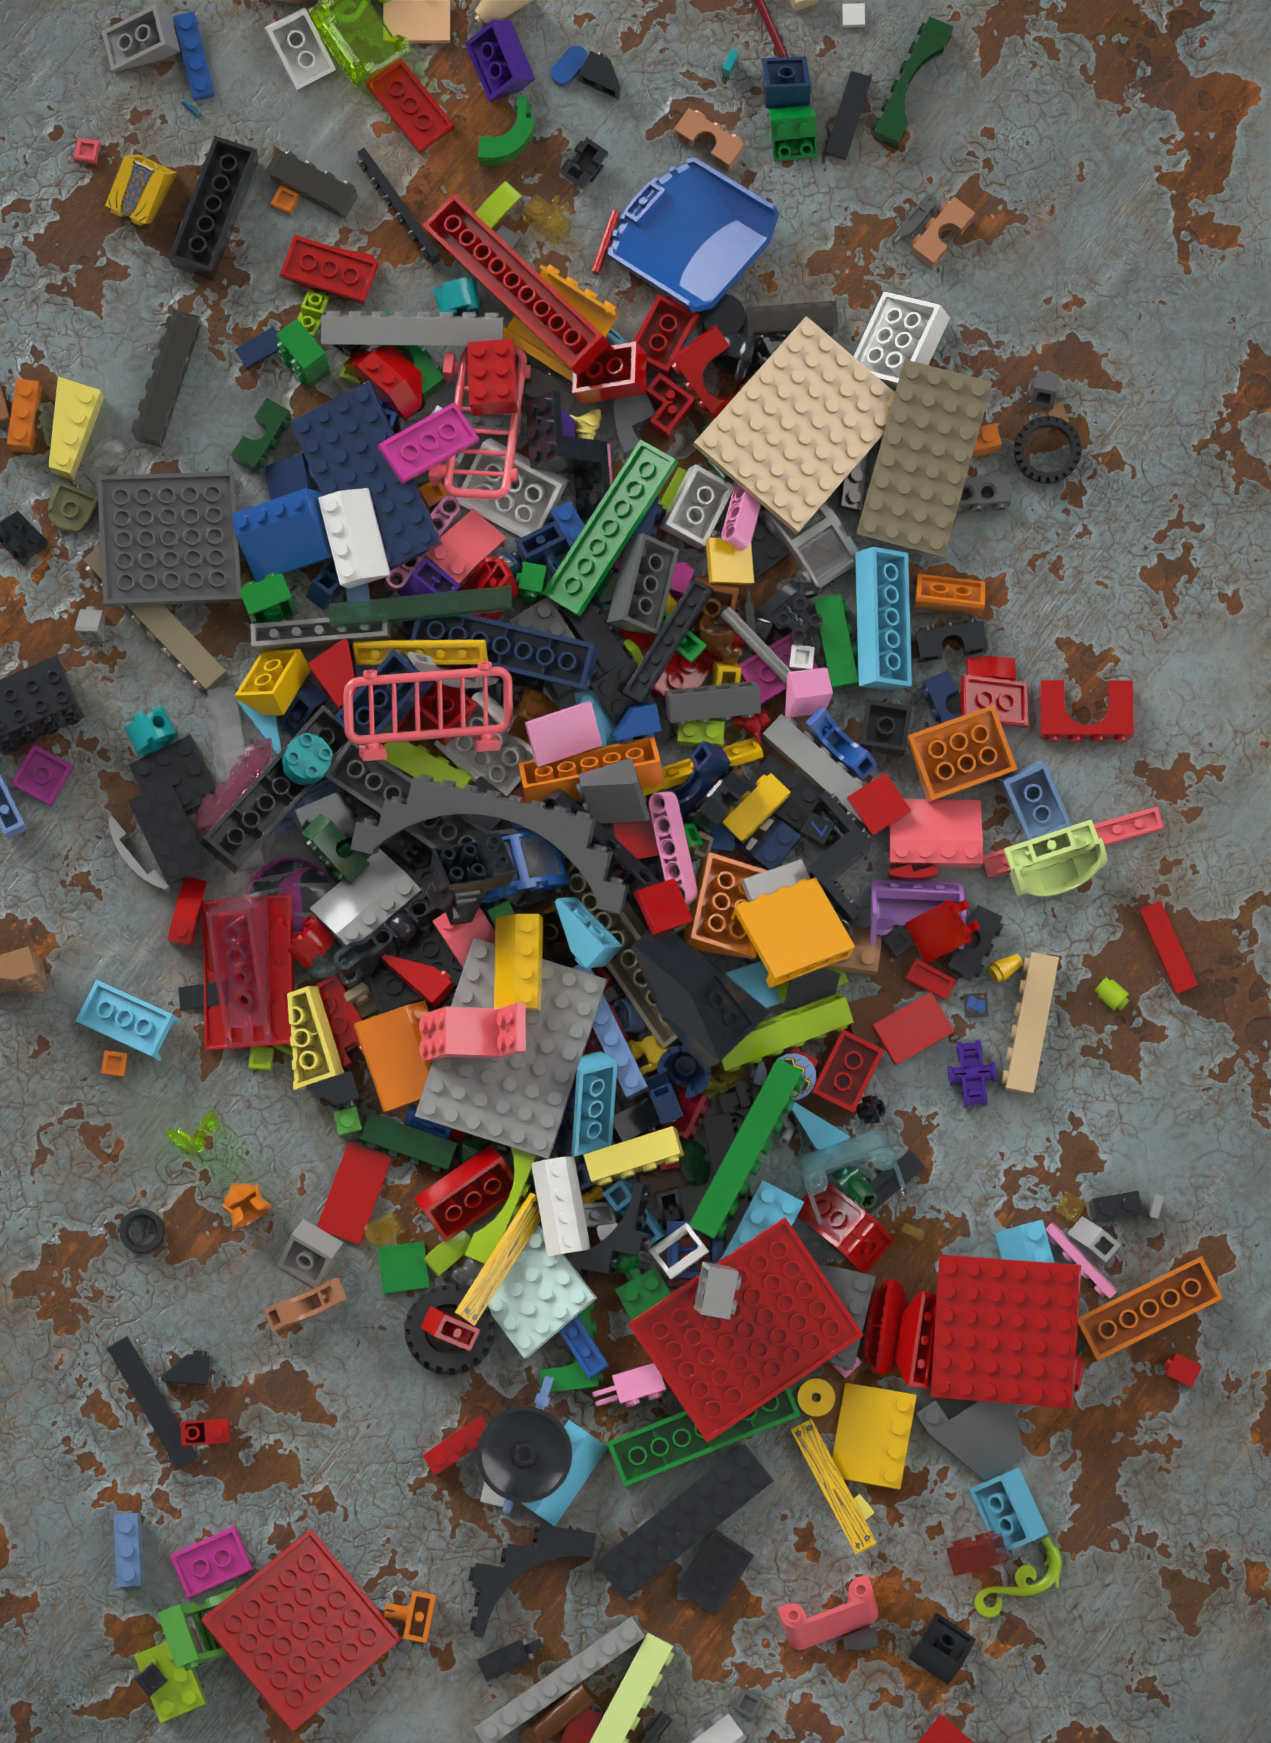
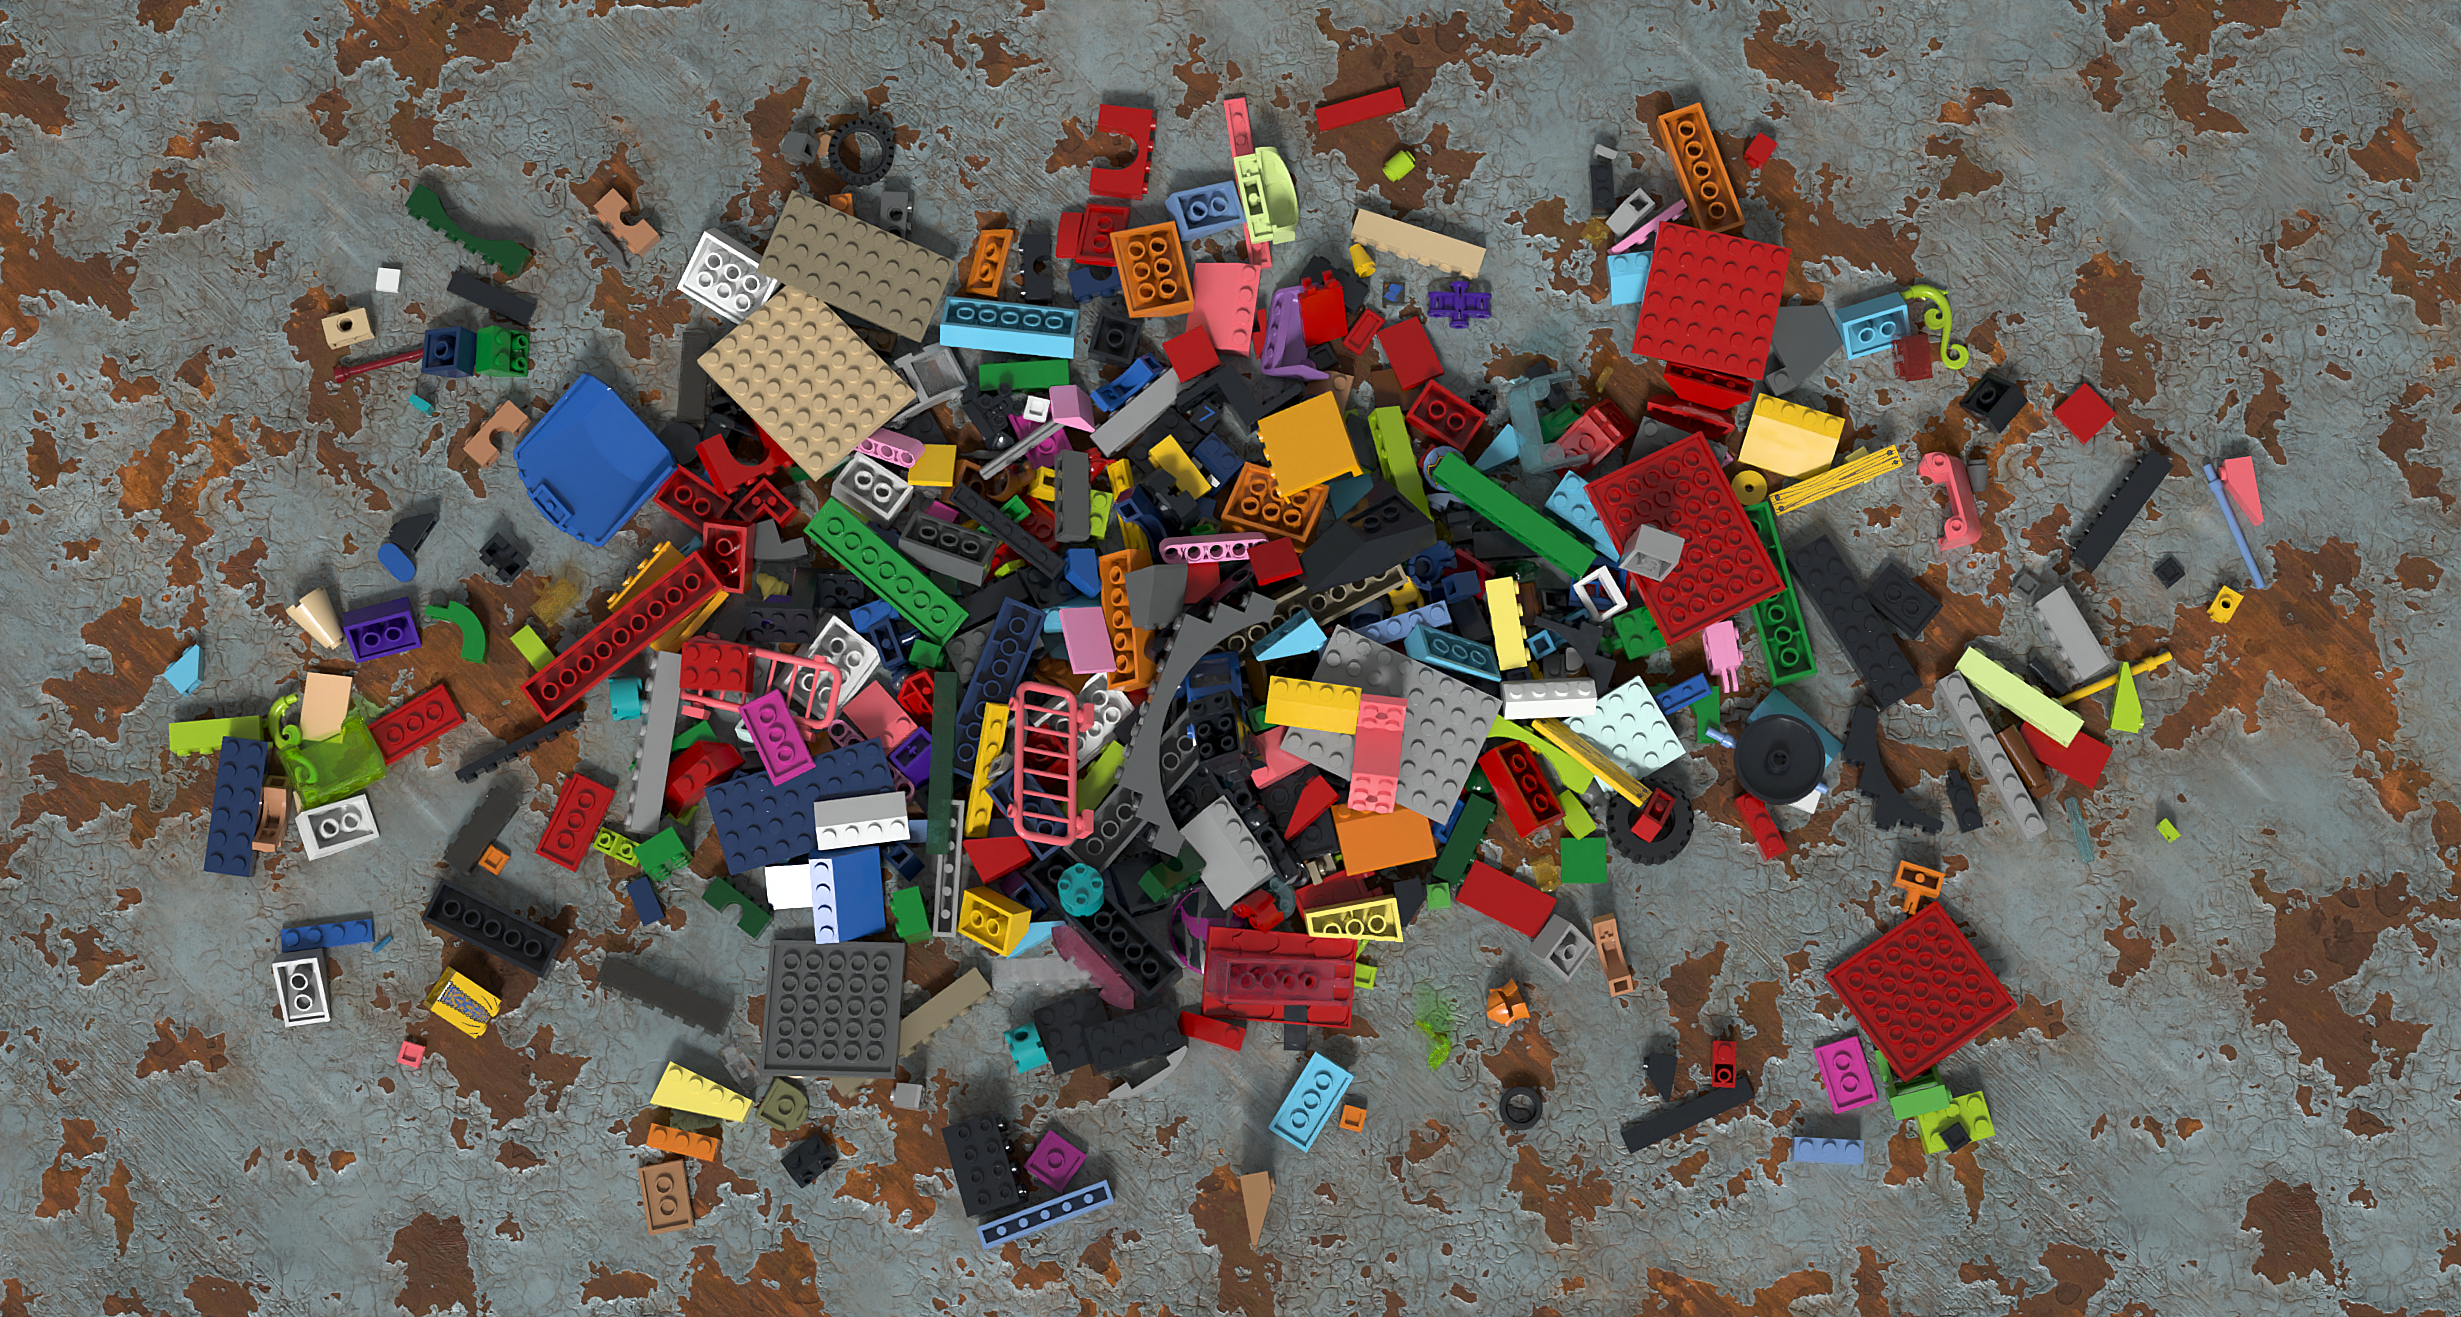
camera: 80 degrees left, 0 degrees up
red bar [591,210,620,275] -> none
light grey tile [740,859,810,902] -> none

